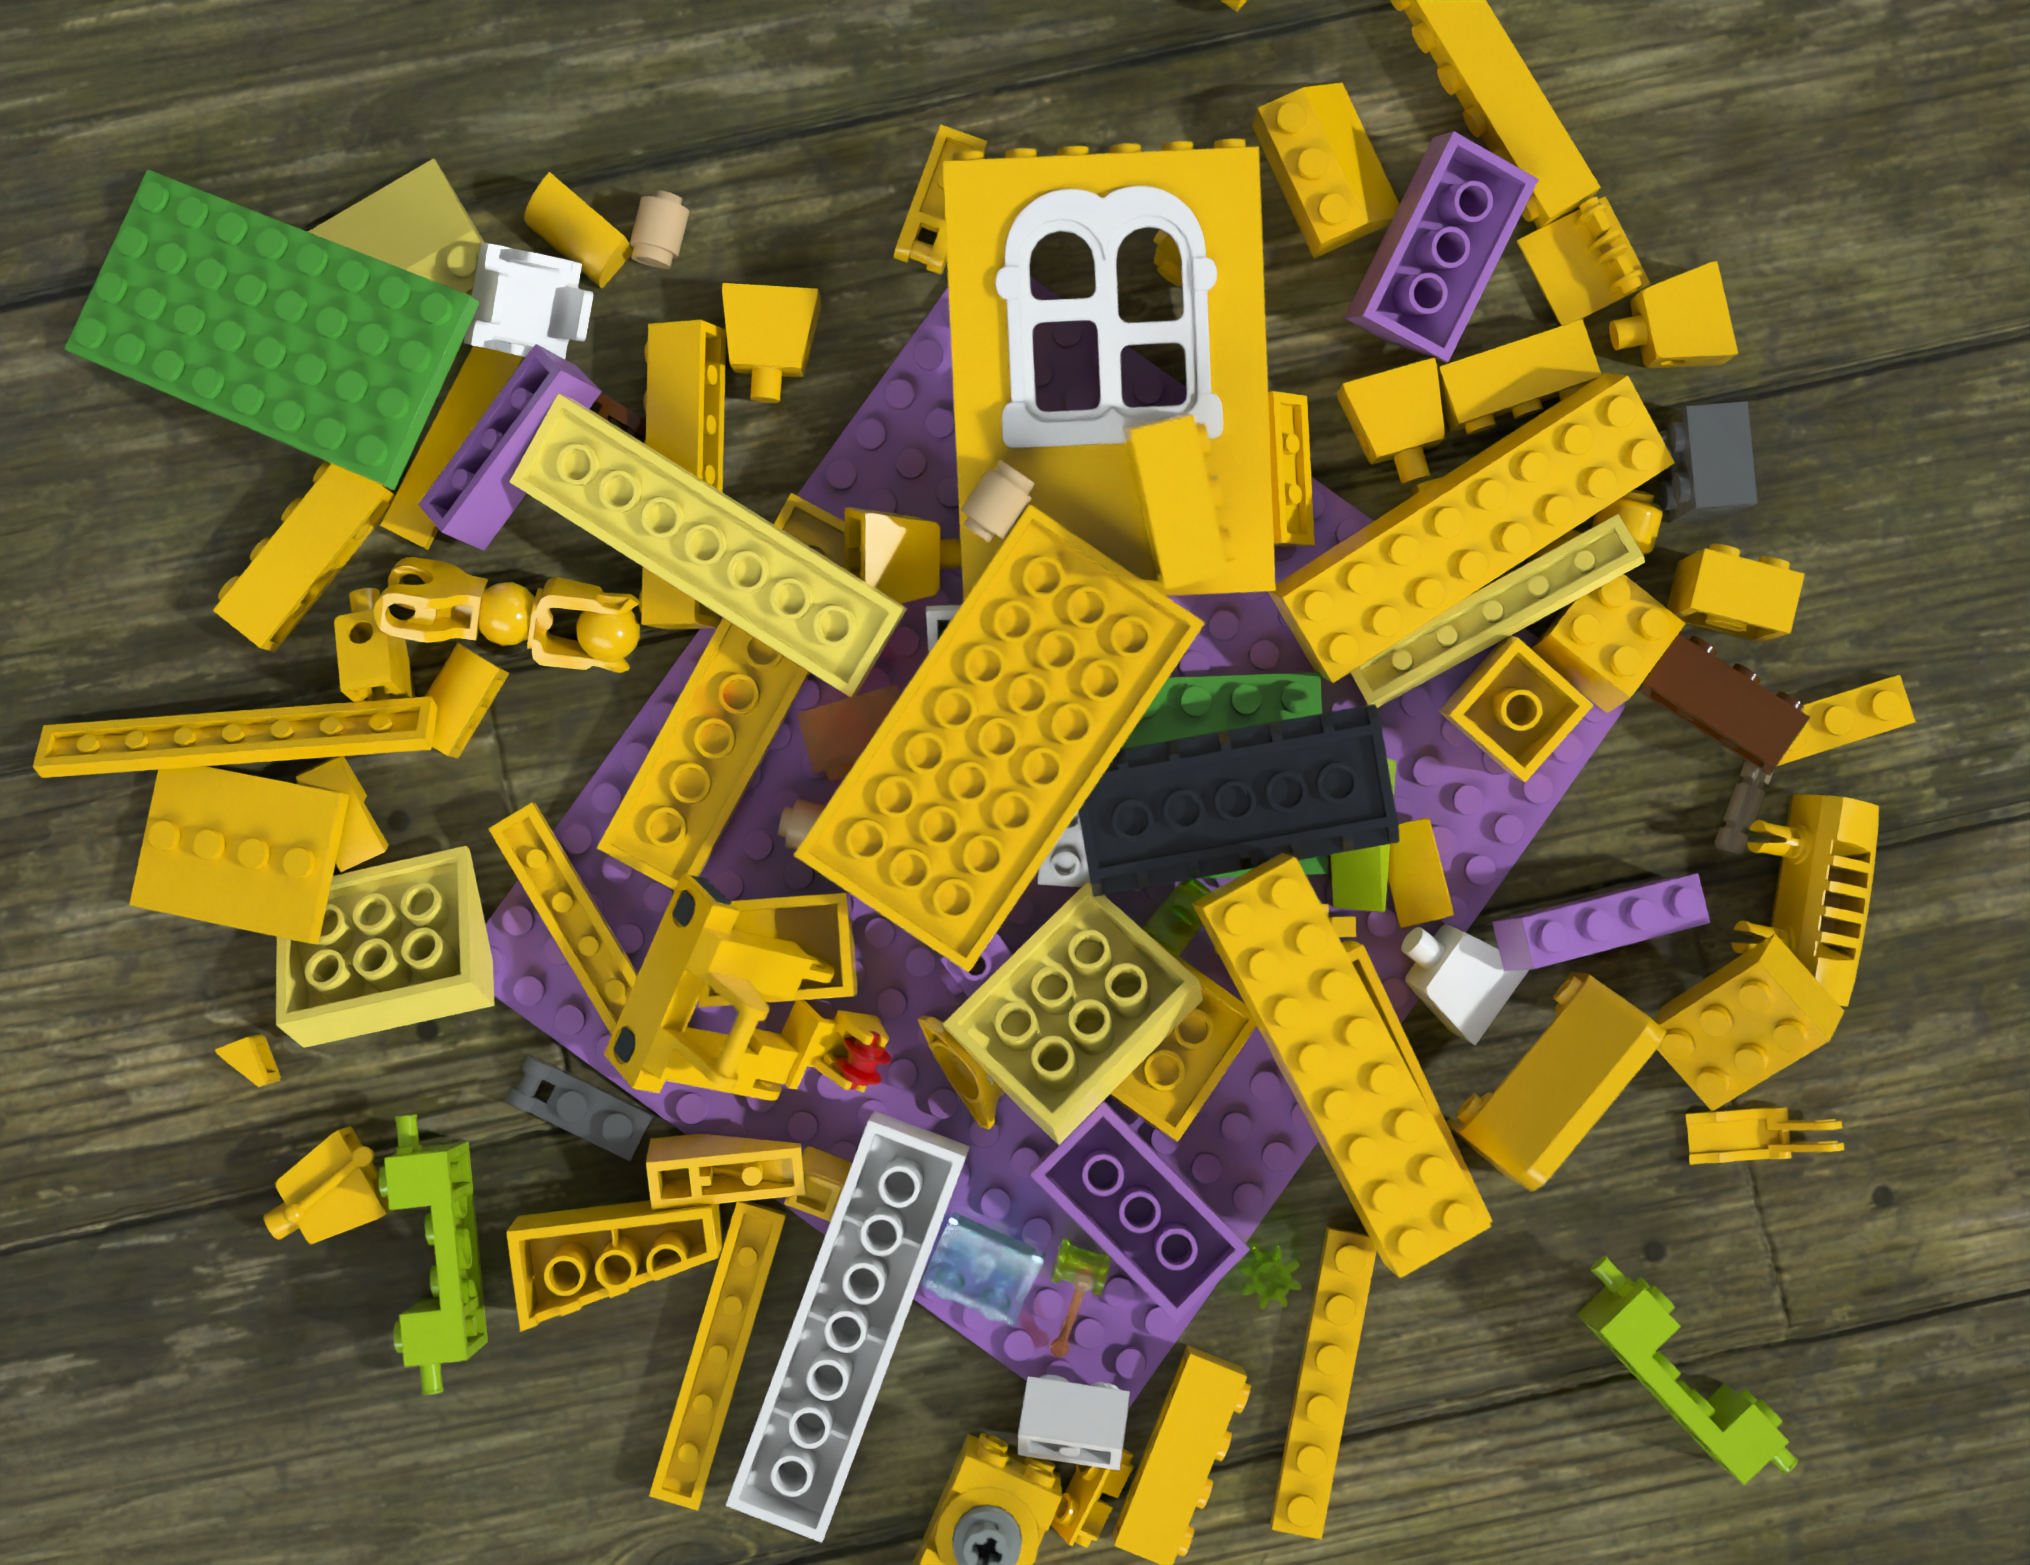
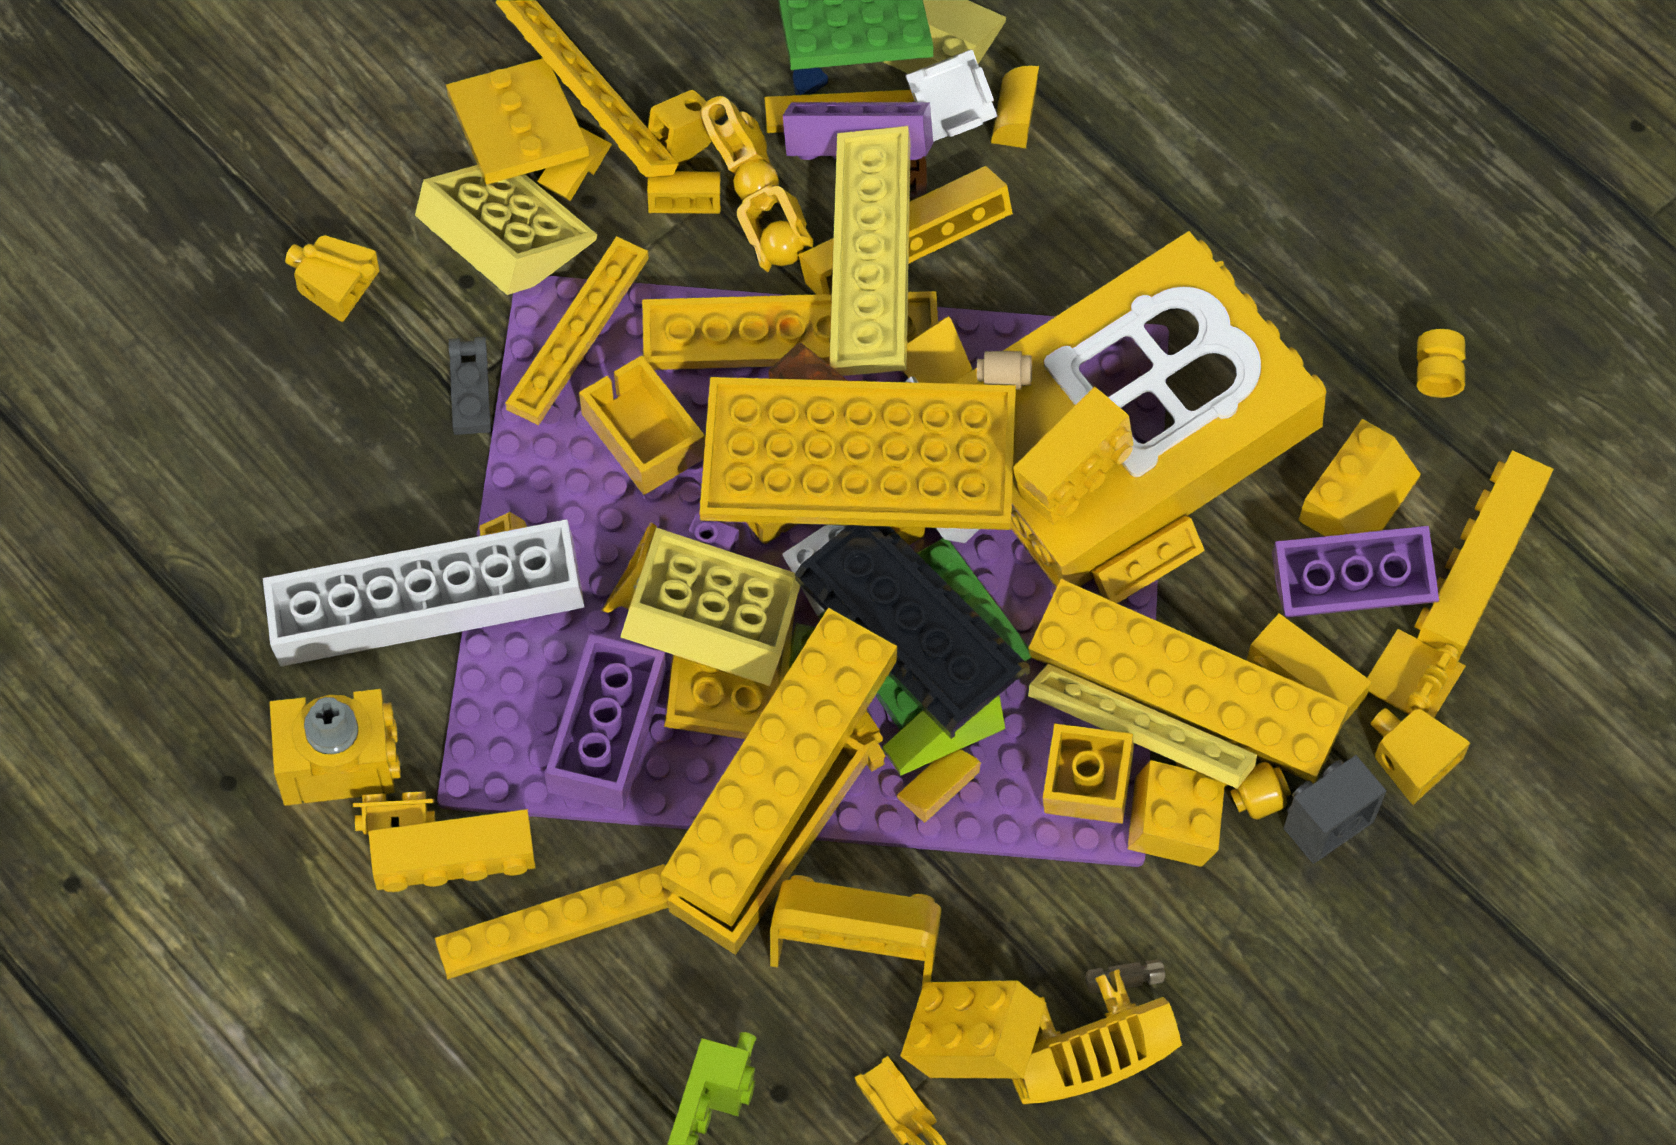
camera: 60 degrees right, 25 degrees down
yellow brick [213,461,395,653] -> none
yellow slope [215,1034,281,1087] -> none
lime brick [379,1114,488,1395] -> none
yellow wedge [506,1200,724,1332] -> none
yellow container [604,874,891,1101] -> none
tan brick [629,190,690,269] -> none
yellow slope [646,1134,806,1210] -> none
yellow plate [649,1201,787,1511] -> none
yellow torso [722,283,822,403] -> none
clear light blue bracket [921,1212,1046,1326] -> none
white brick [1018,1375,1130,1470] -> none
clear neon green bush [1050,1238,1111,1296] -> none
clear orange hinge [1050,1269,1094,1357] -> none
clear neon green gear [1238,1245,1302,1310] -> none
yellow torso [1337,357,1445,485] -> none
white torso [1401,924,1529,1045] -> none
medium lavender brick [1492,873,1710,971] -> none
reddish brown brick [1641,633,1810,776] -> none
yellow brick [1667,544,1805,643] -> none
yellow plate [1777,675,1916,766] -> none

